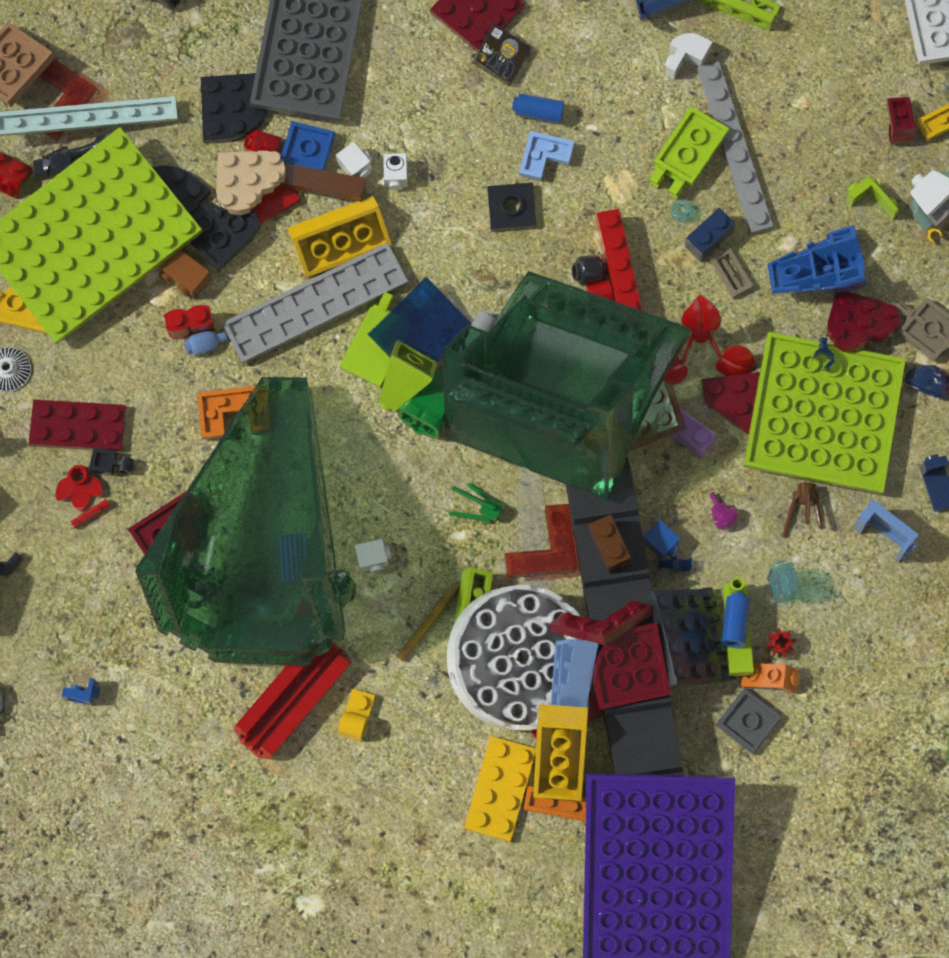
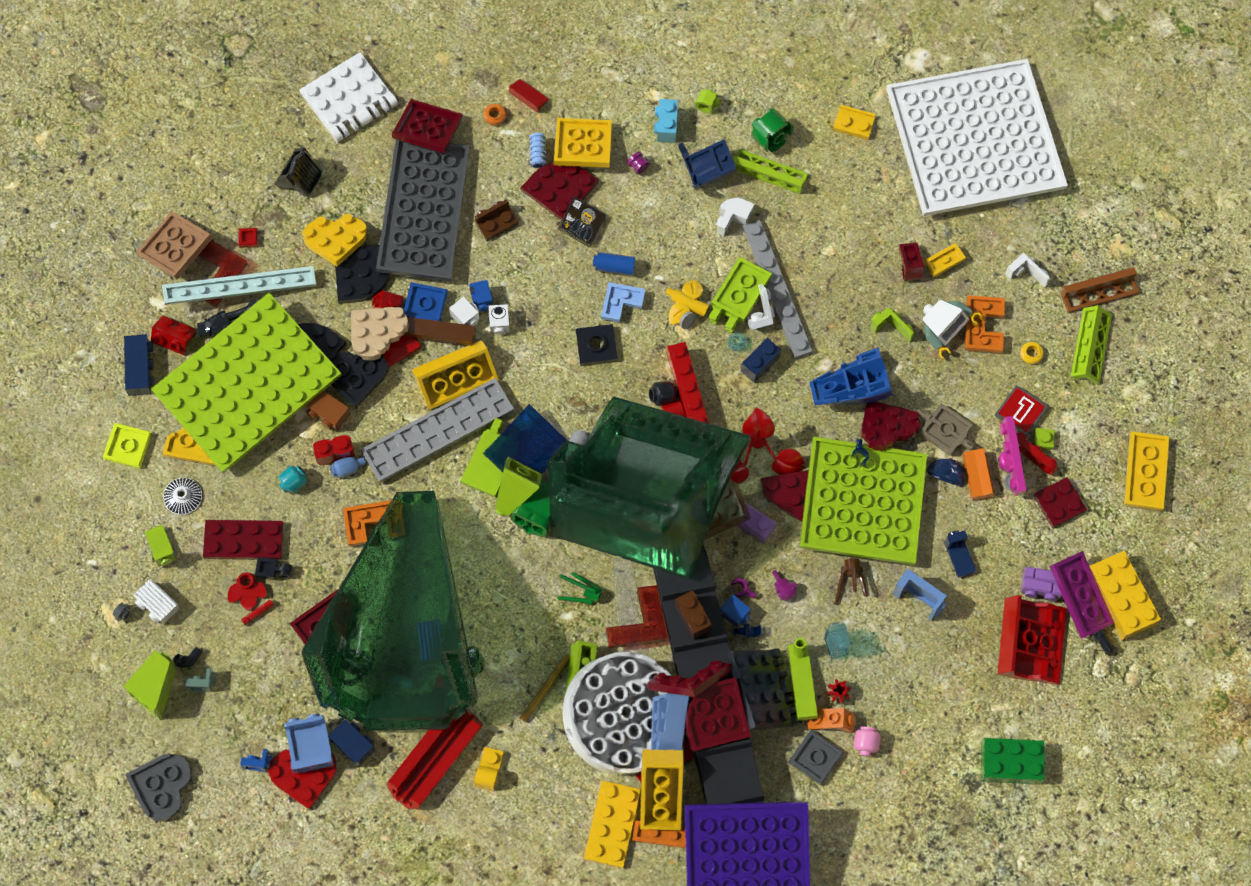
camera: 10 degrees left, 5 degrees down
white brick [355,539,392,573] -> none
dark tan tile [710,248,753,299] -> none
blue brick [721,592,750,648] -> none
none -> sand green bracket [185,668,216,692]
none -> red tile [238,228,258,248]
none -> red plate [268,749,337,810]
none -> teal head [279,465,308,494]
none -> medium blue panel [284,714,334,774]
none -> yellow plate [302,214,367,267]
none -> dark blue brick [328,719,375,767]
none -> blue brick [469,280,493,312]
none -> reddish brown bracket [475,199,519,241]
none -> yellow plant [665,280,710,325]
none -> light grey piece [679,311,696,329]
none -> magenta piece [731,578,757,599]
none -> white bracket [746,284,775,330]
none -> bright pink head [854,727,881,757]

